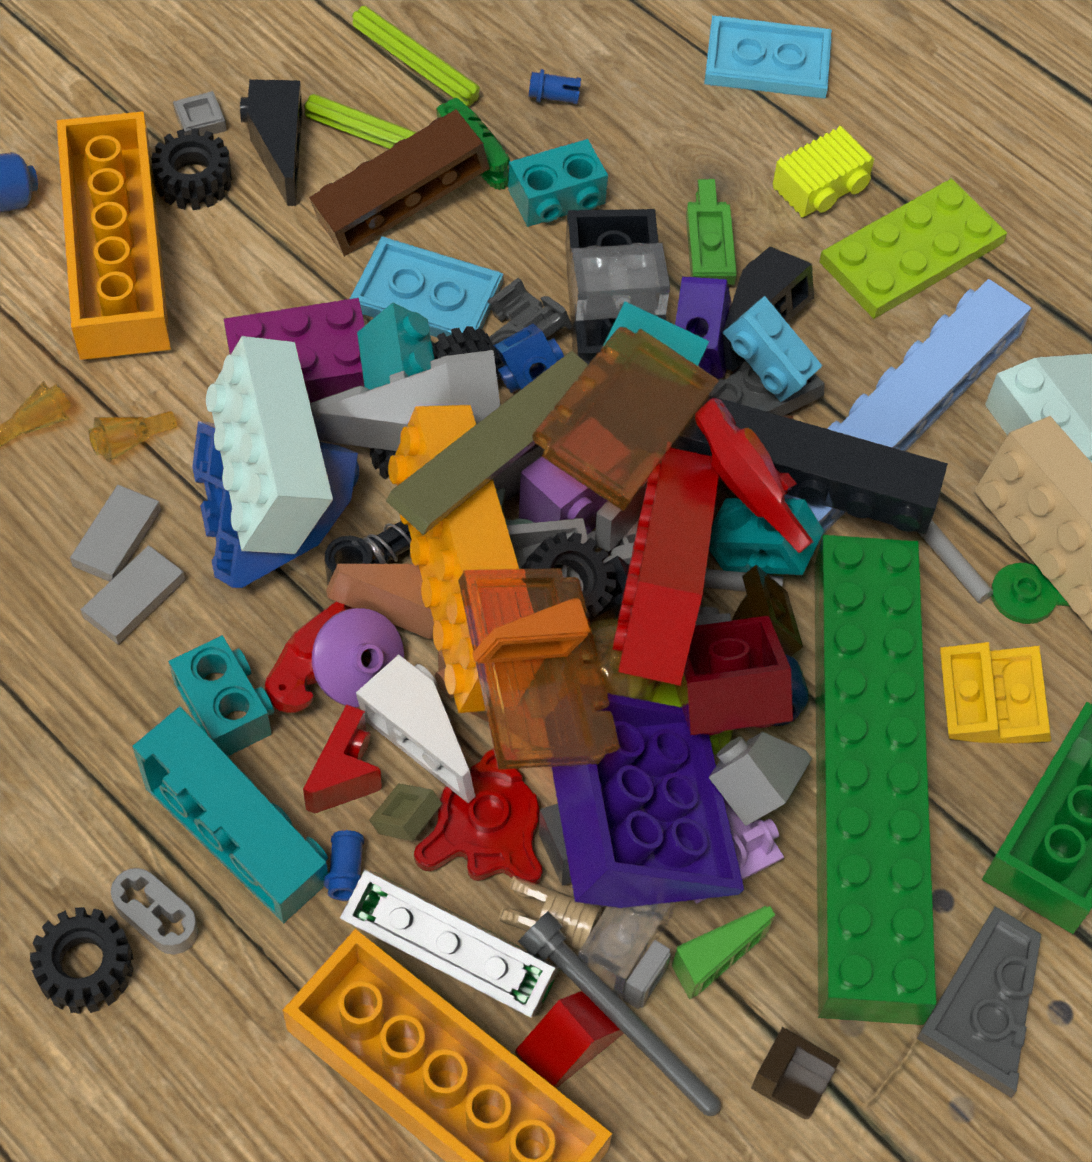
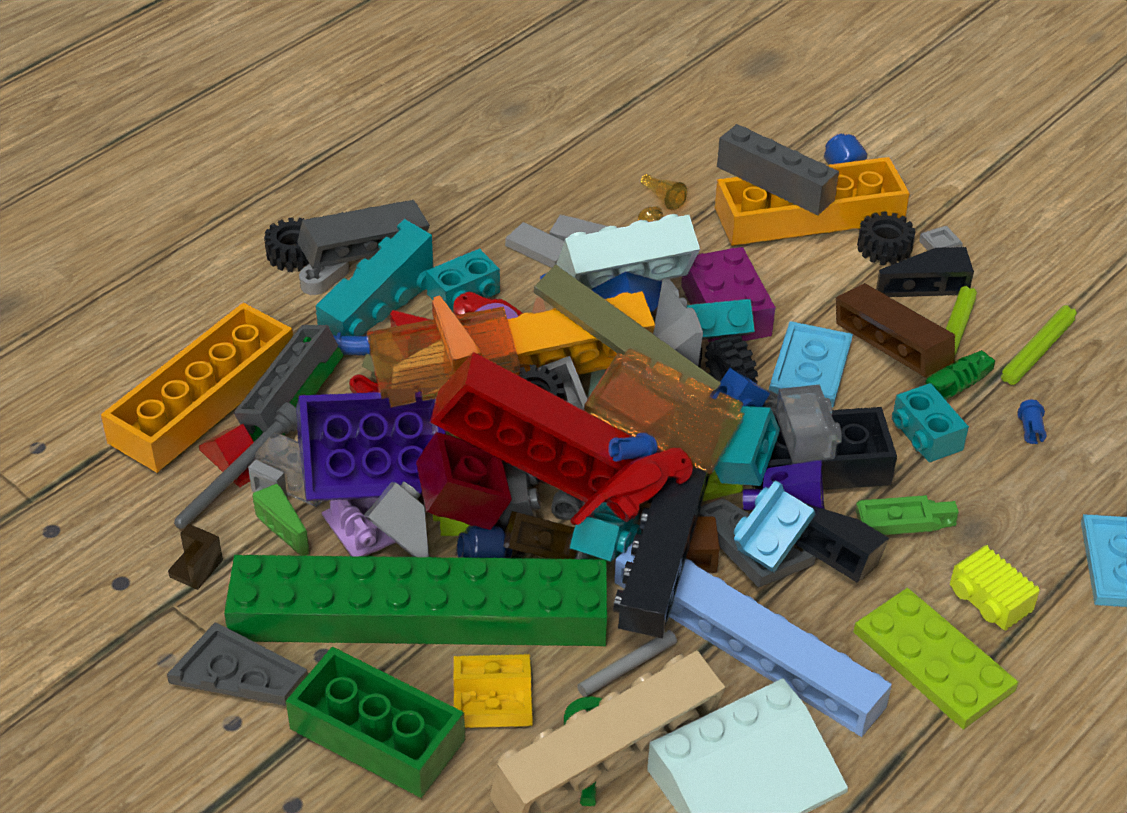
camera: 90 degrees right, 15 degrees down
none -> dark grey brick [297,200,430,269]
none -> blue pin [609,432,657,461]
none -> dark grey brick [717,124,839,215]

